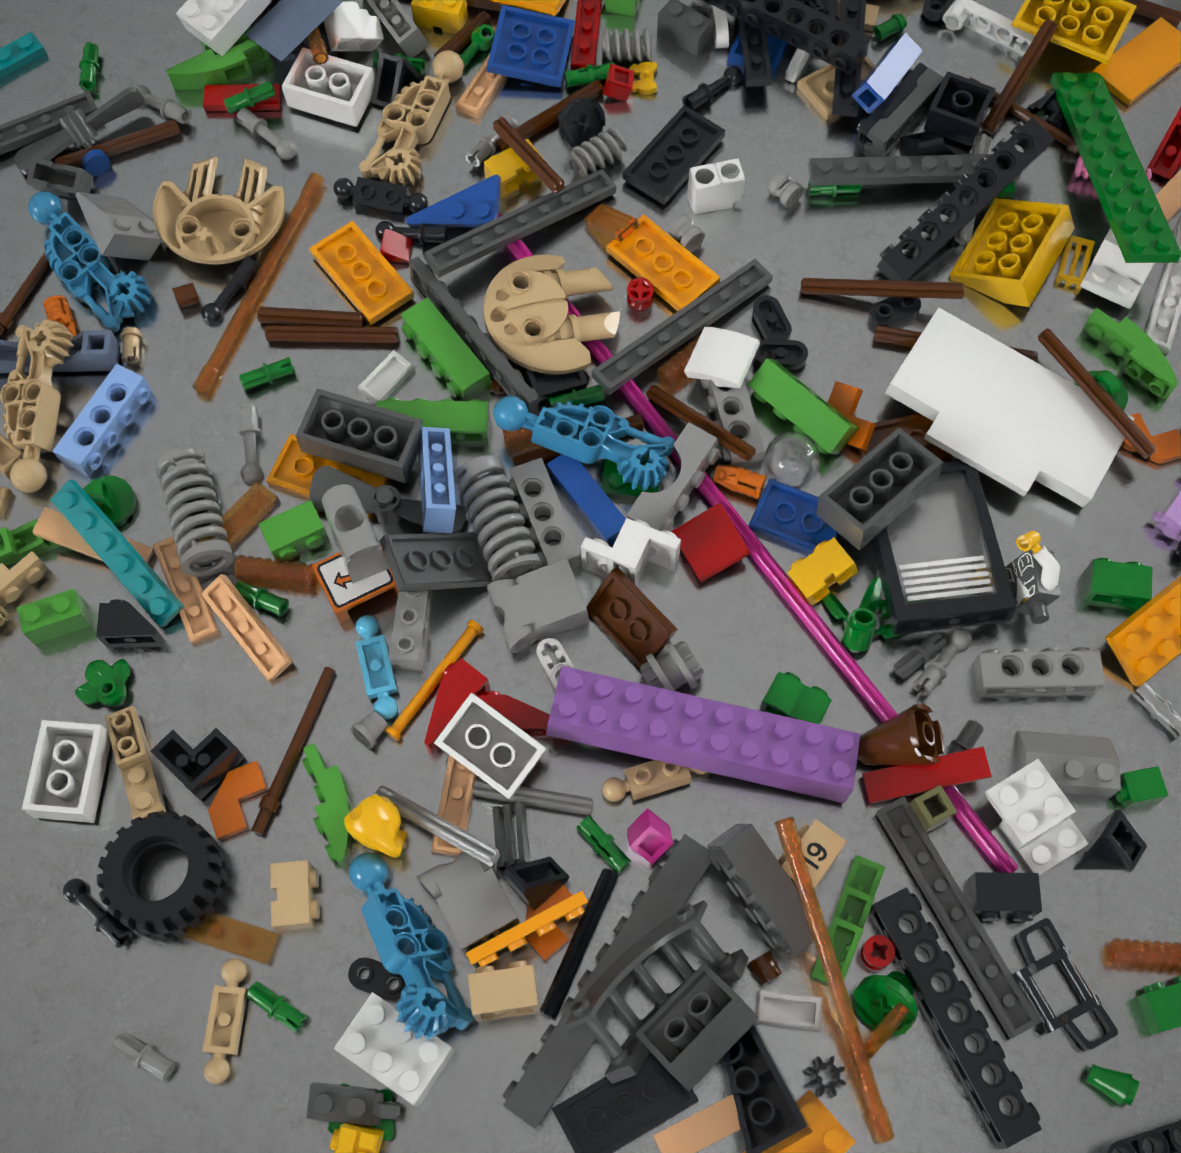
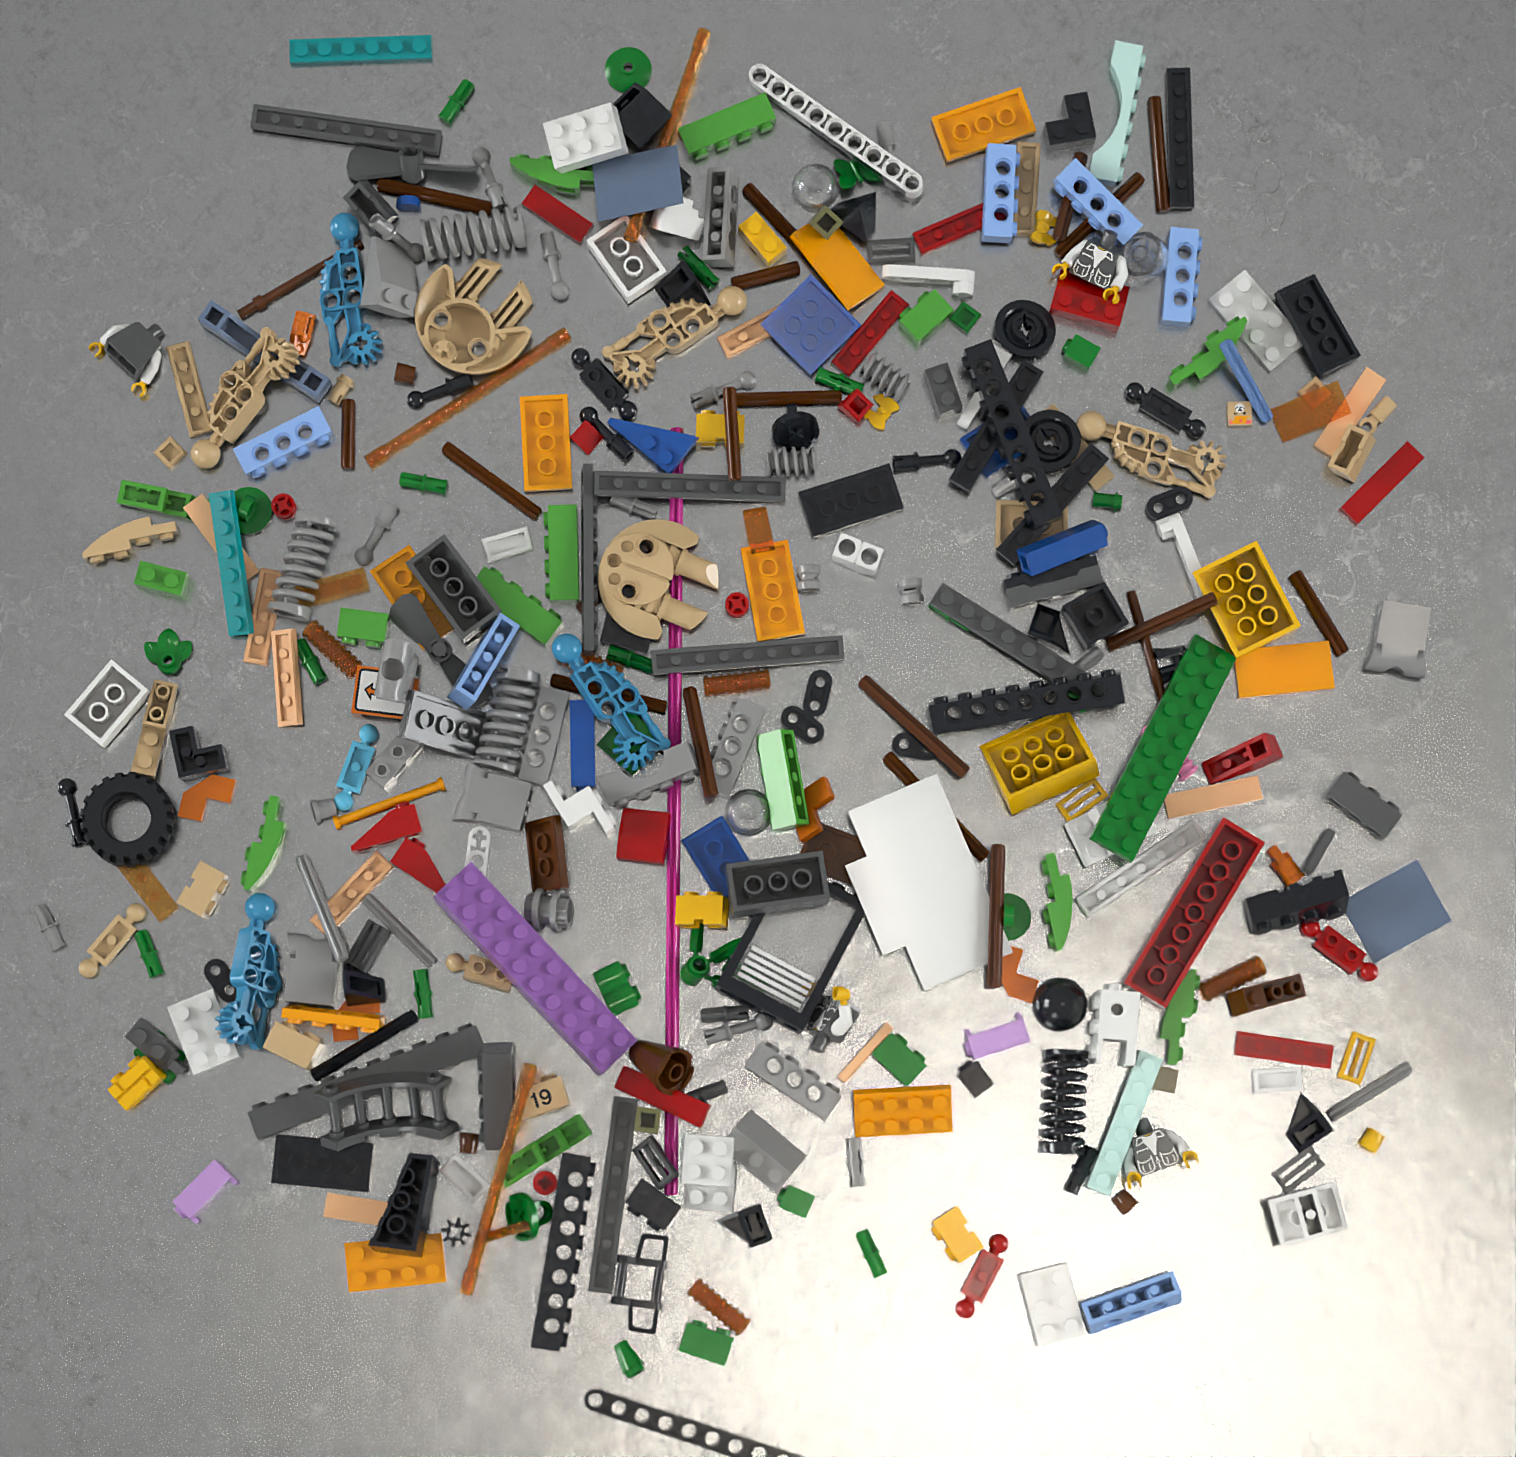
camera: 30 degrees right, 15 degrees up
black slope [96,599,164,646] -> none
green axle [224,81,275,114] -> none
reddish brown bar [251,667,336,835] -> none
reddish brown axle [257,307,364,326] -> none
yellow piece [344,795,407,858] -> none
white brick [434,693,547,799] -> none
green bar [459,24,495,66] -> none
dark pink panel [627,808,673,865] -> none
dark grey slope [635,963,759,1091] -> none
white slope [684,327,760,388] -> none
orange hinge [713,464,767,500] -> none
none -> red wheel [271,493,297,520]
none -> reddish brown axle [341,399,355,470]
none -> light grey pin [369,213,425,262]
none -> light grey piece [420,205,527,262]
none -> light grey axle [609,496,658,520]
none -> dark grey tile [632,1136,679,1190]
none -> light nougat tile [837,1022,893,1083]

